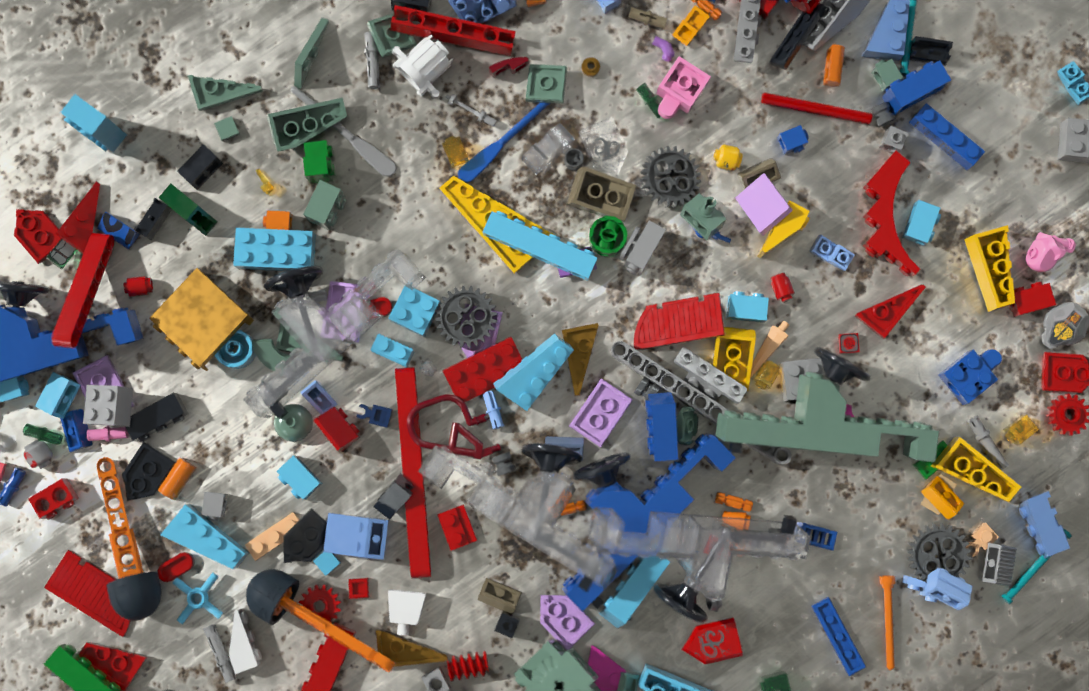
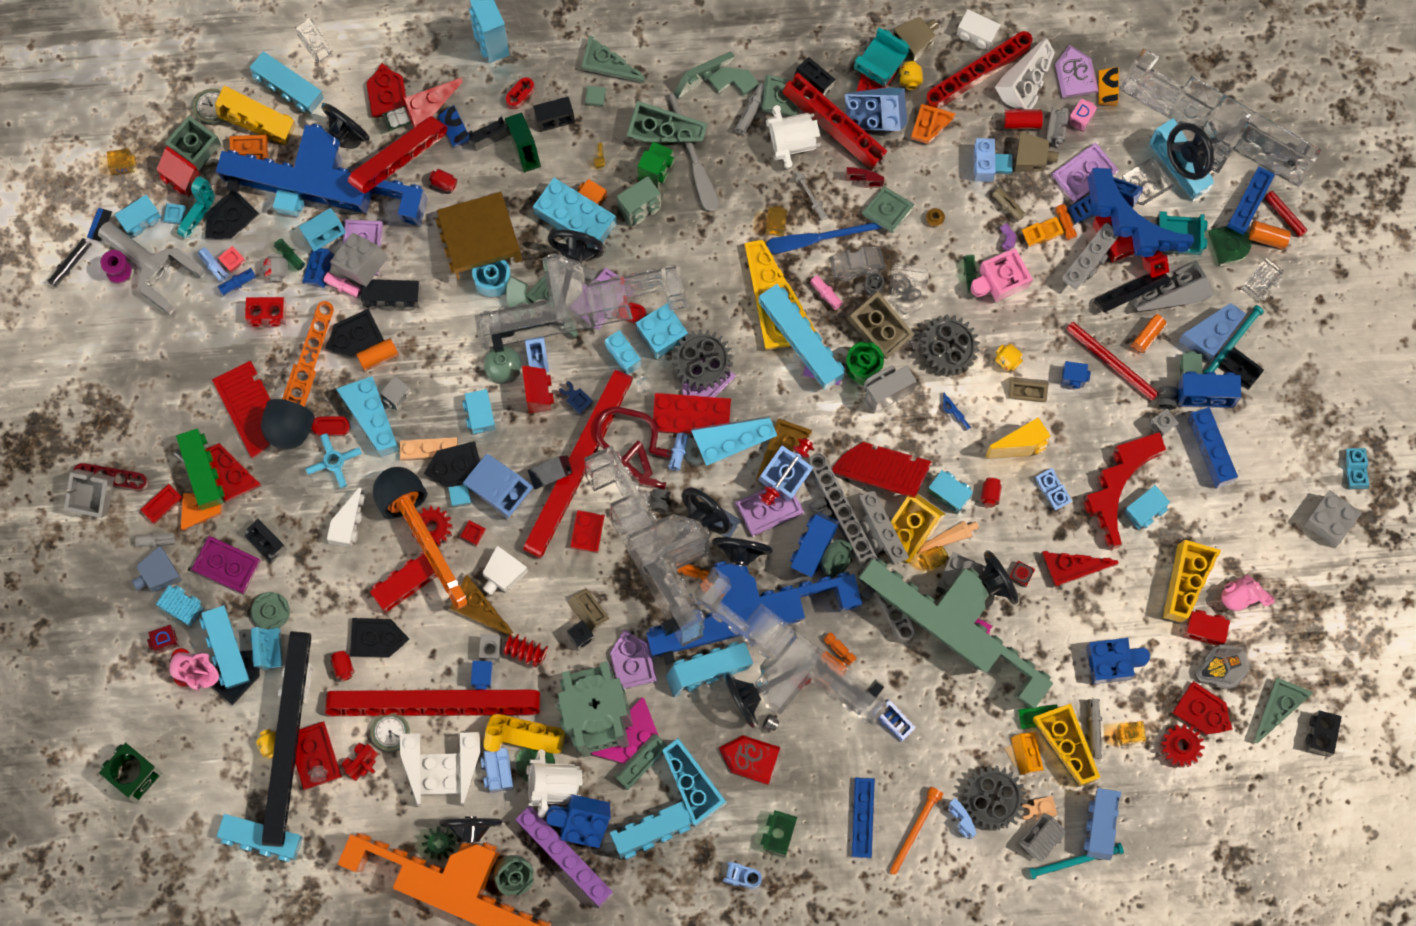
camera: 30 degrees right, 10 degrees down
light grey pin [203,624,237,683] -> none
sand green brick [680,193,726,241] -> none
lavender tile [735,173,793,236] -> none
light blue brick [925,568,972,611] -> none
none -> red beam [506,77,535,109]
none -> sand green tile [708,67,759,96]
none -> light blue brick [758,438,814,507]
none -> bright pink pin [810,275,843,310]

